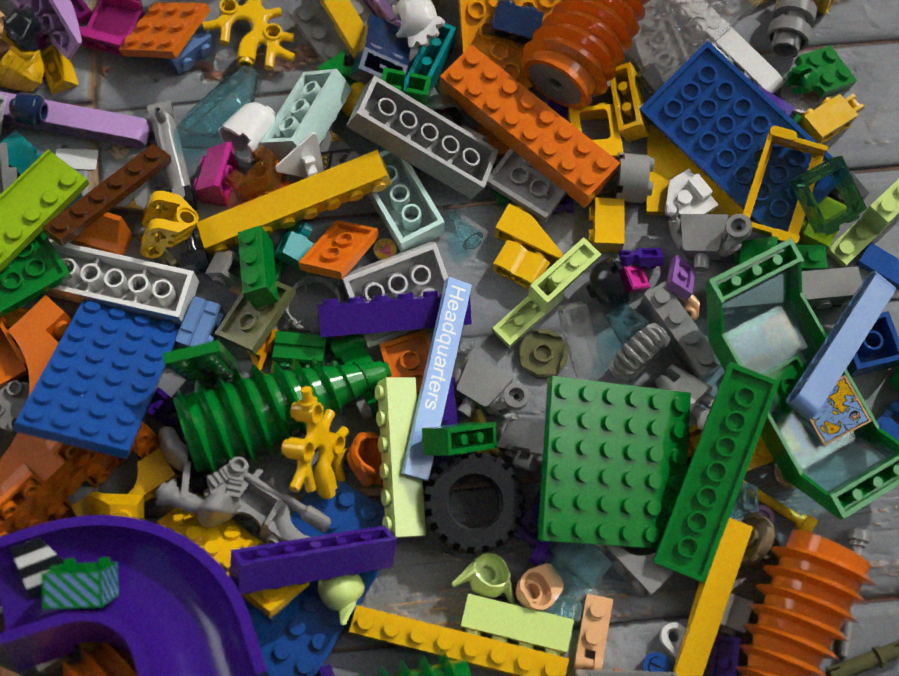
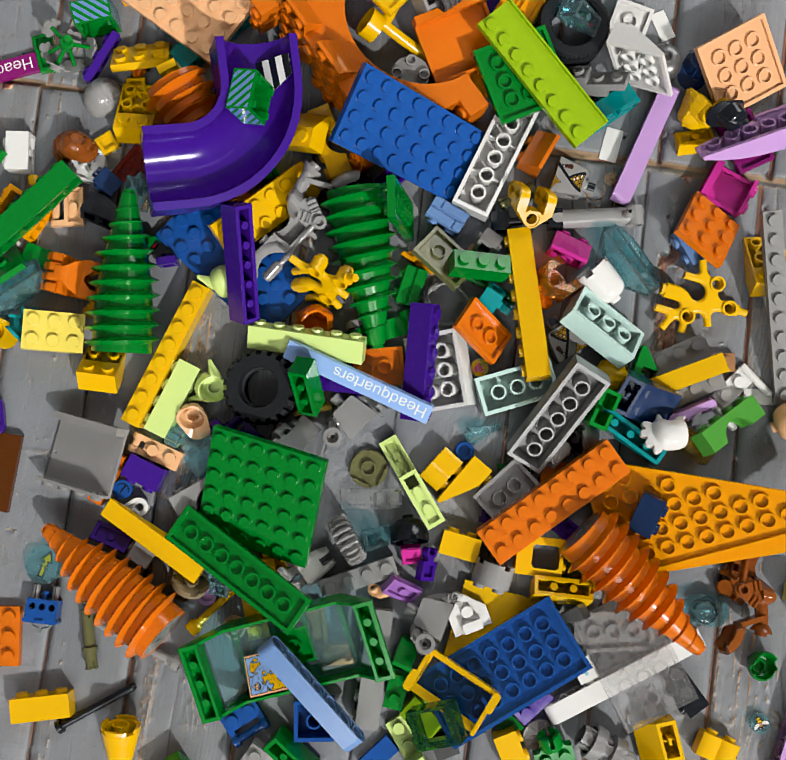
camera: 100 degrees right, 15 degrees up
dark blue head [9,92,48,126] -> none
reddish brown plate [42,144,171,247] -> none
white piece [275,132,324,178] -> none
none -> dark purple brick [120,453,170,493]
none -> blue tile [454,441,474,461]

